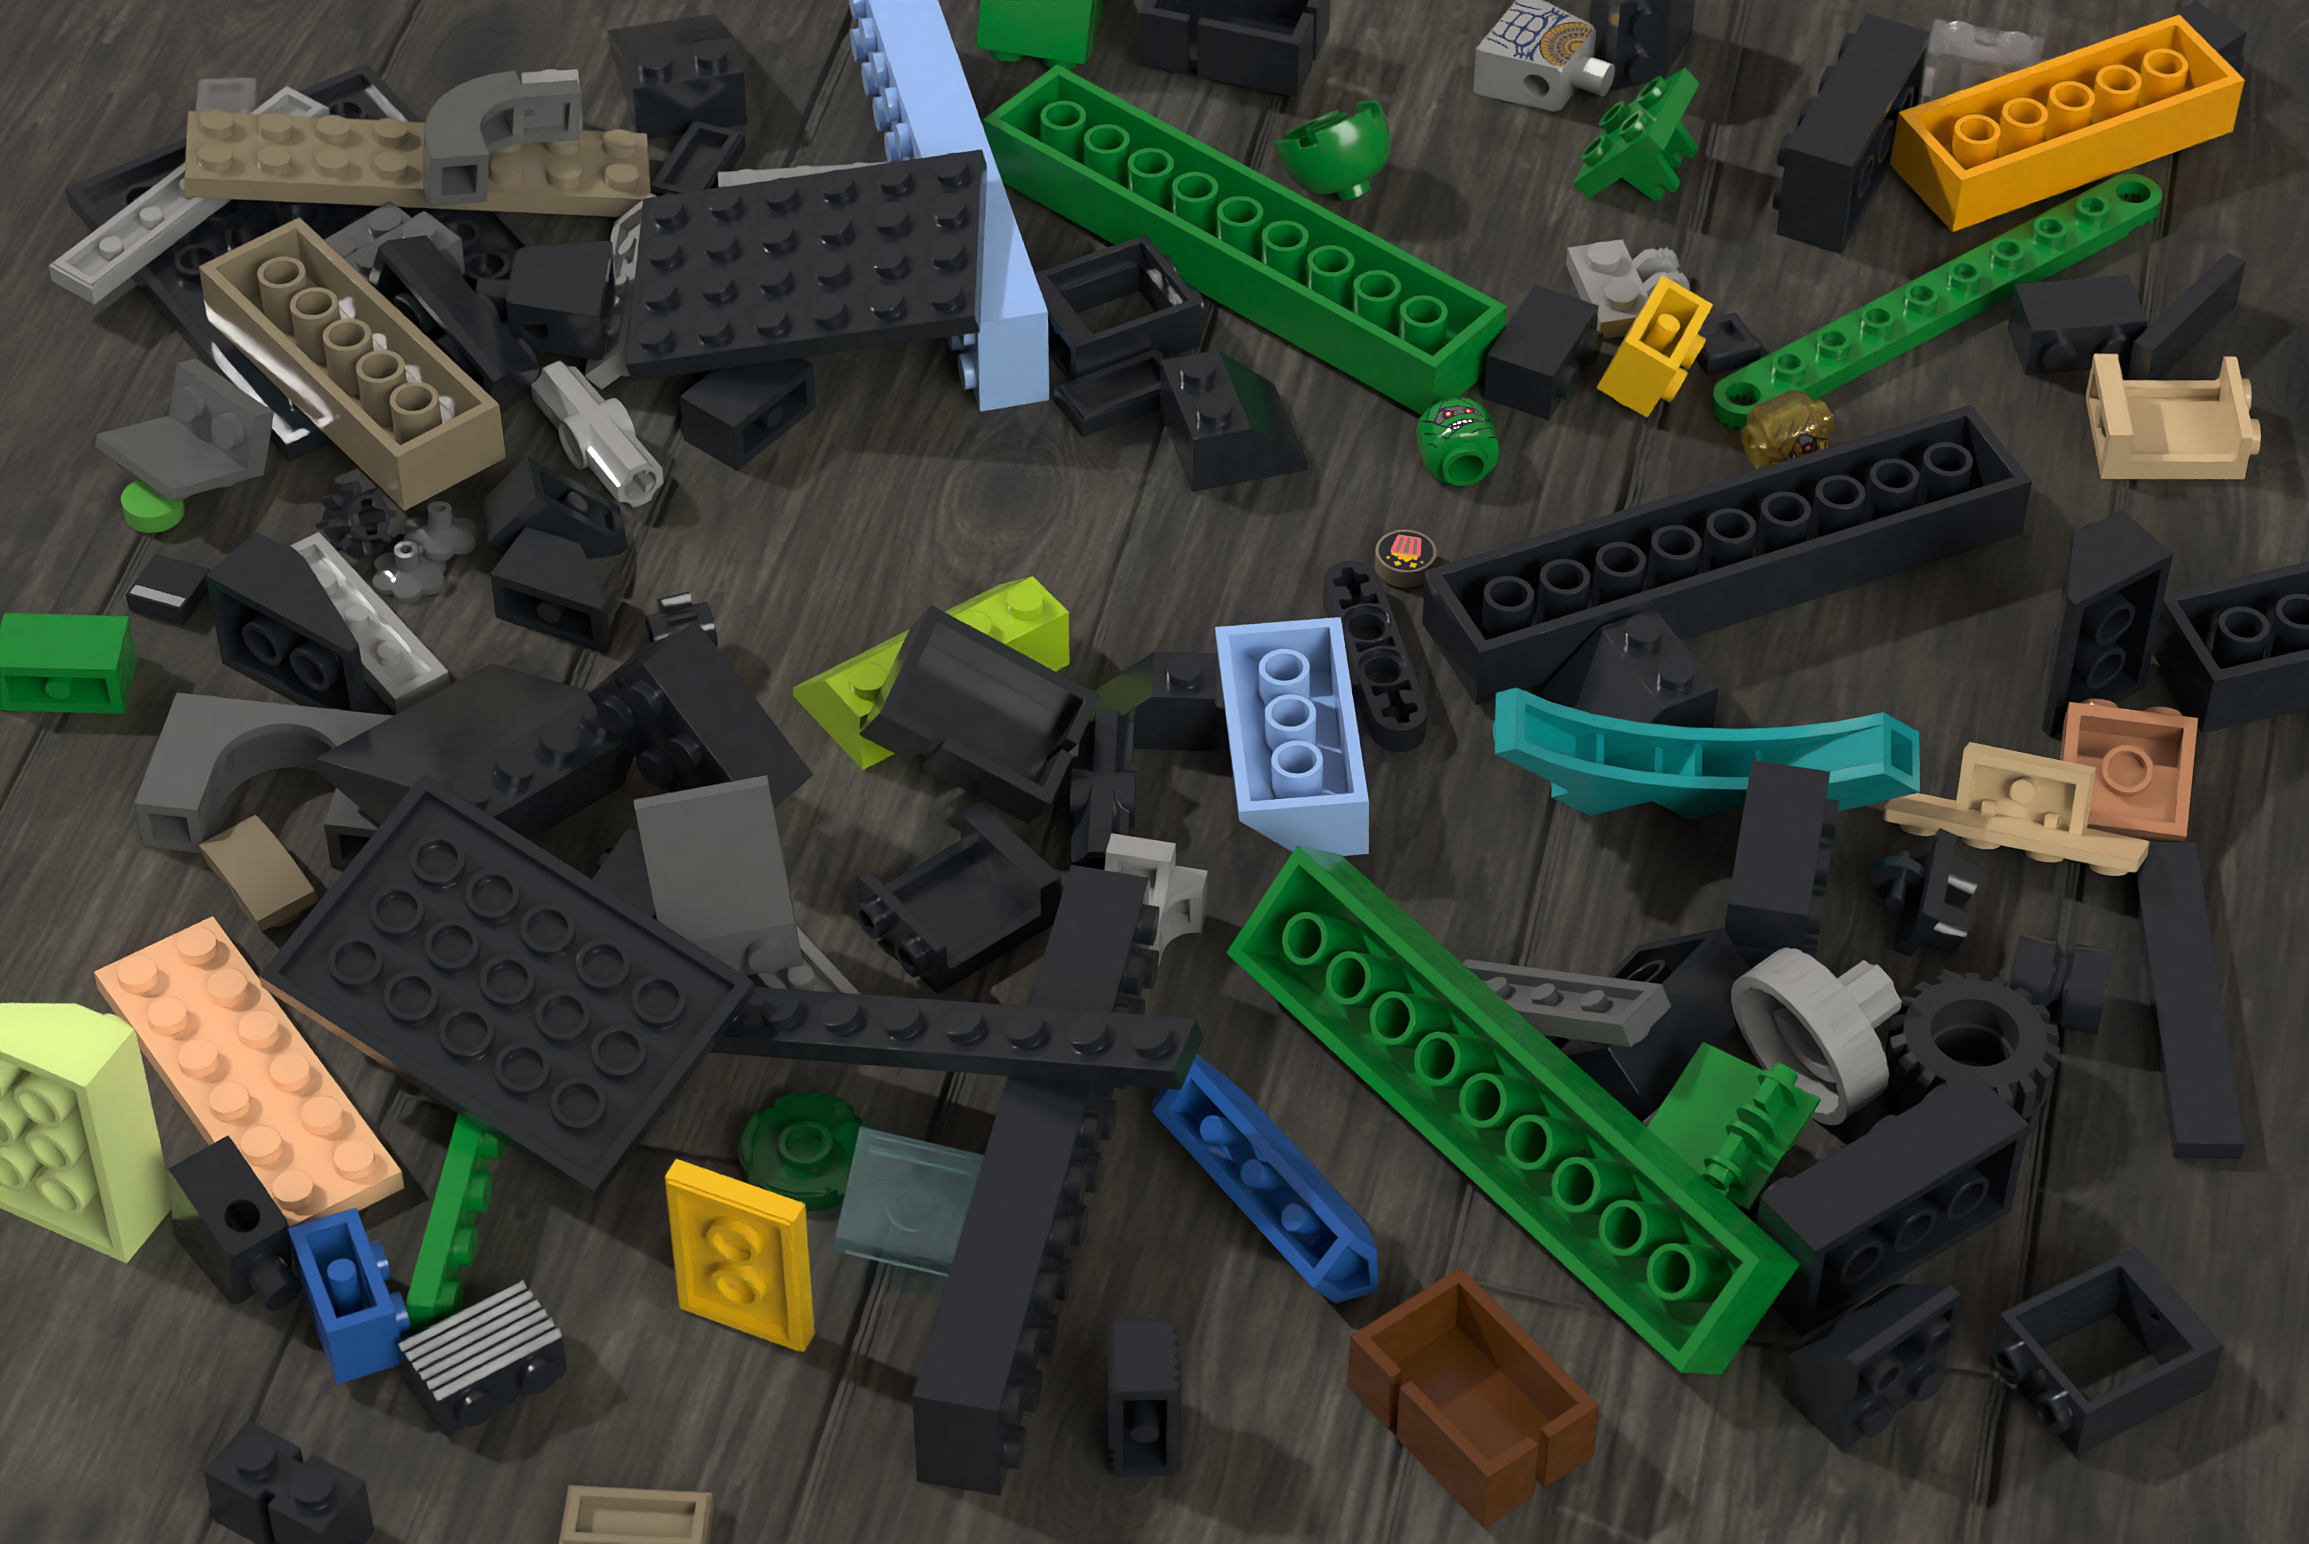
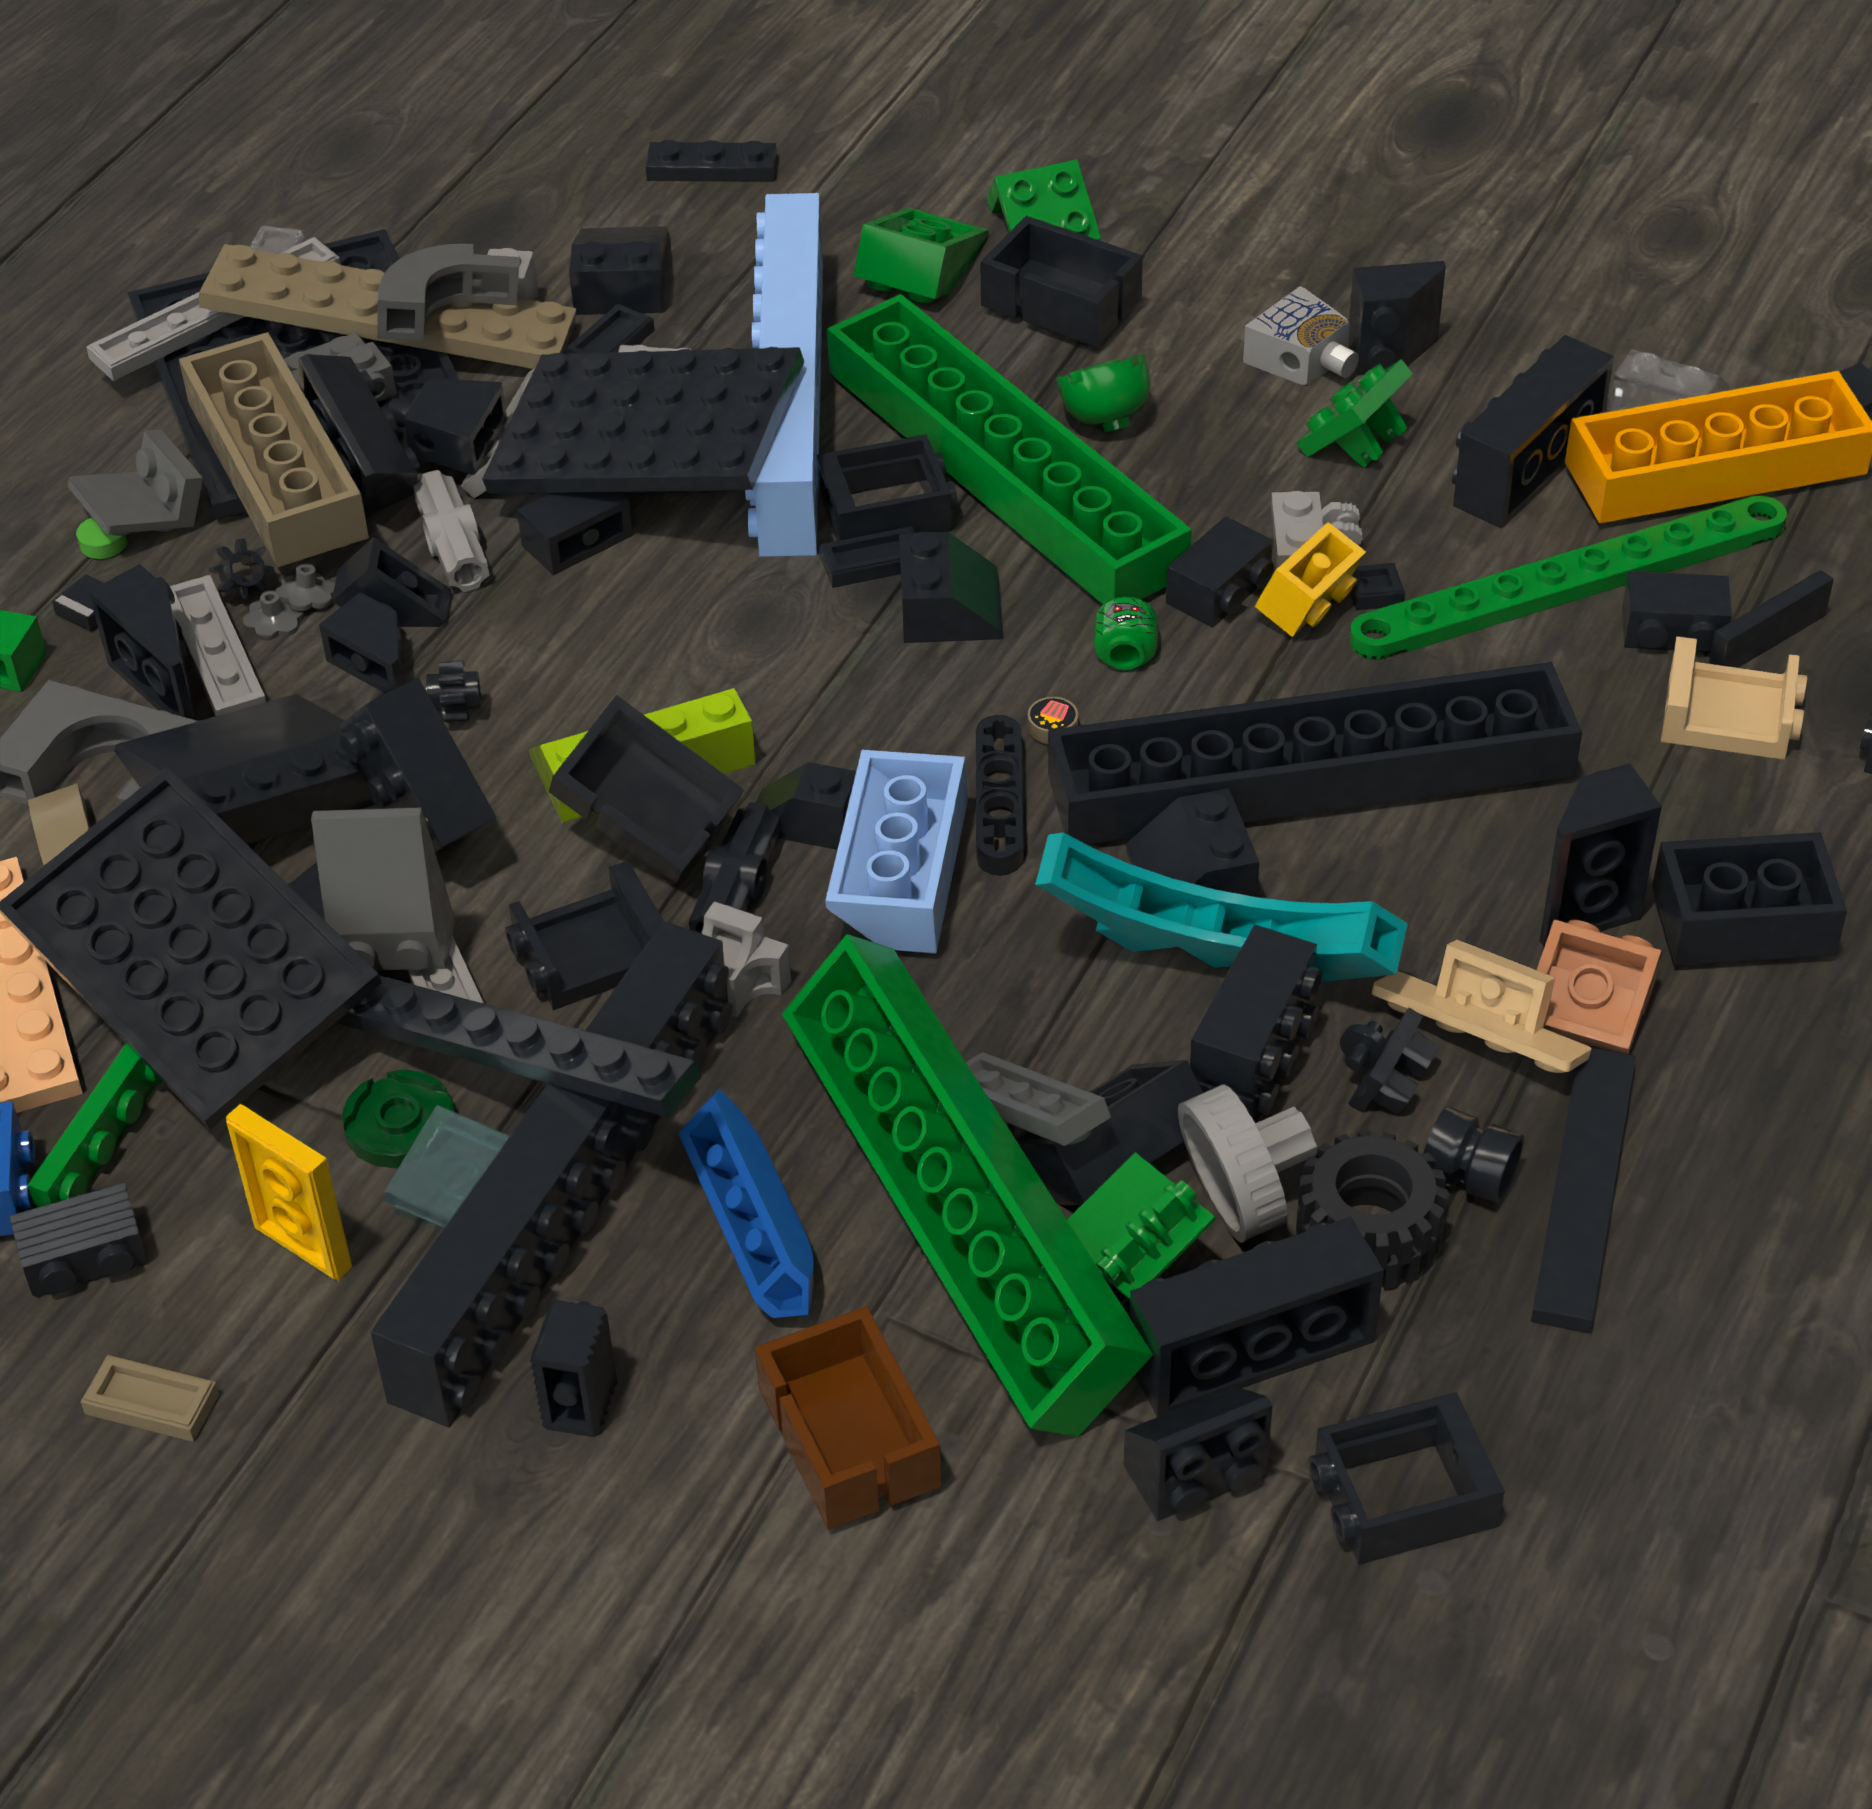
camera: 15 degrees right, 0 degrees up
clear yellow head [1741,389,1835,469] -> none

